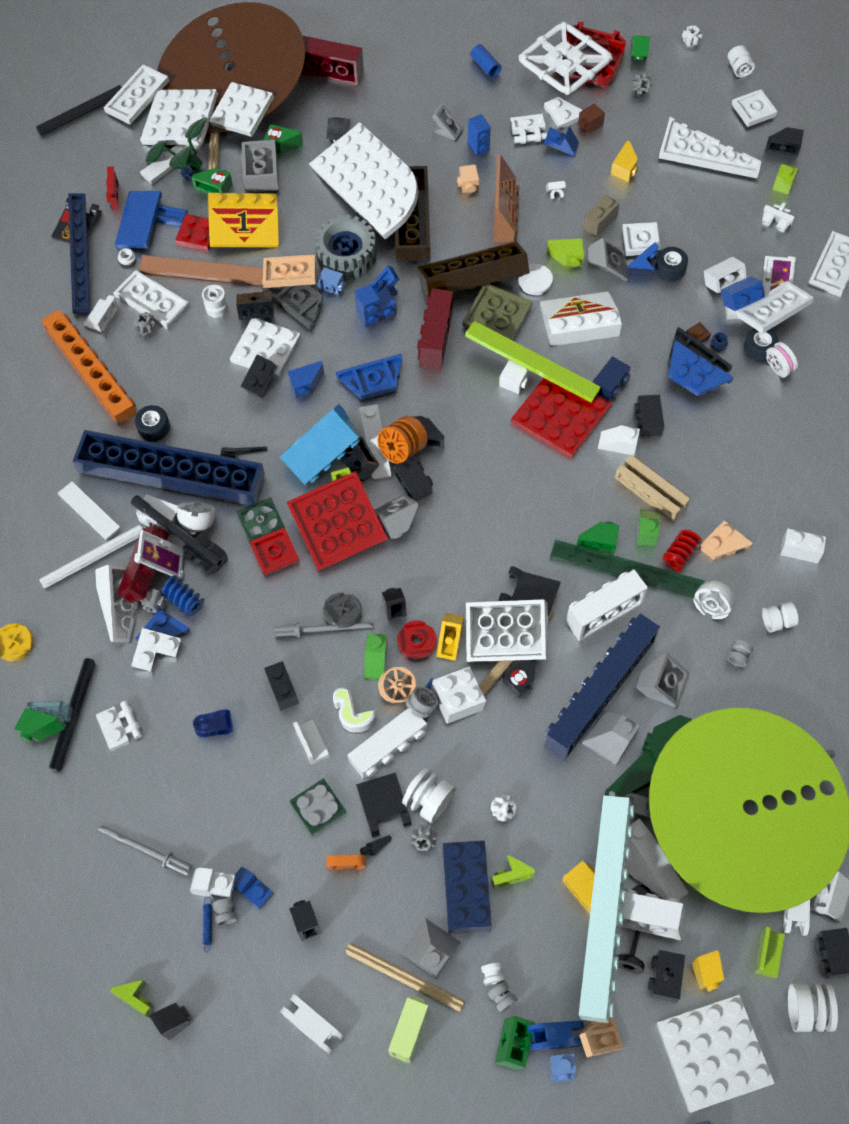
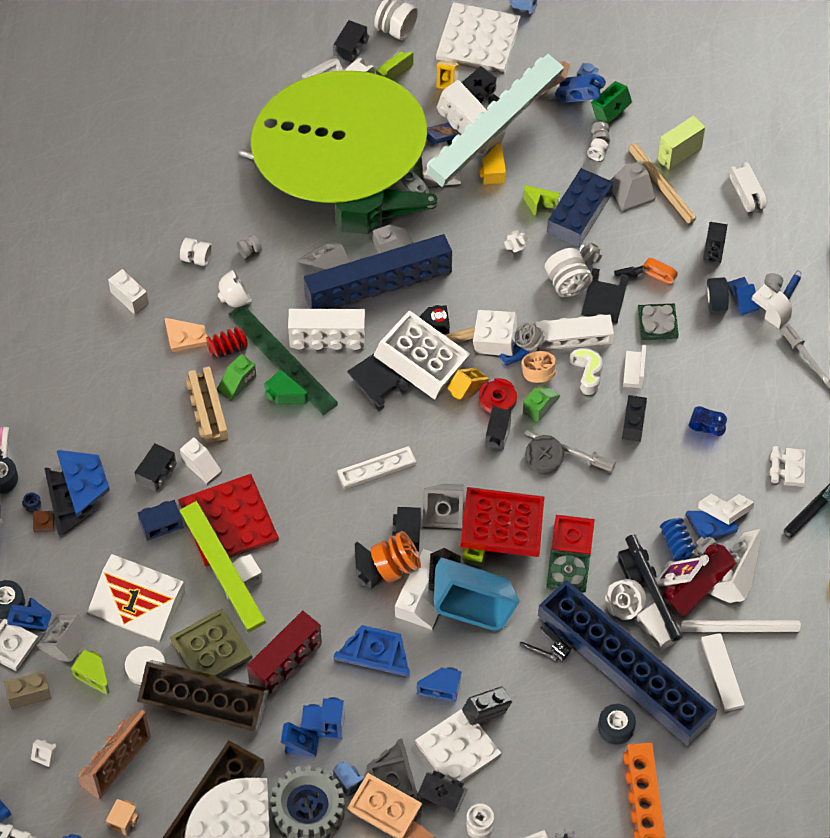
camera: 150 degrees left, 5 degrees down
none -> white tile [337,446,416,490]
none -> blue tile [426,123,459,145]
none -> black wheel [707,277,729,312]

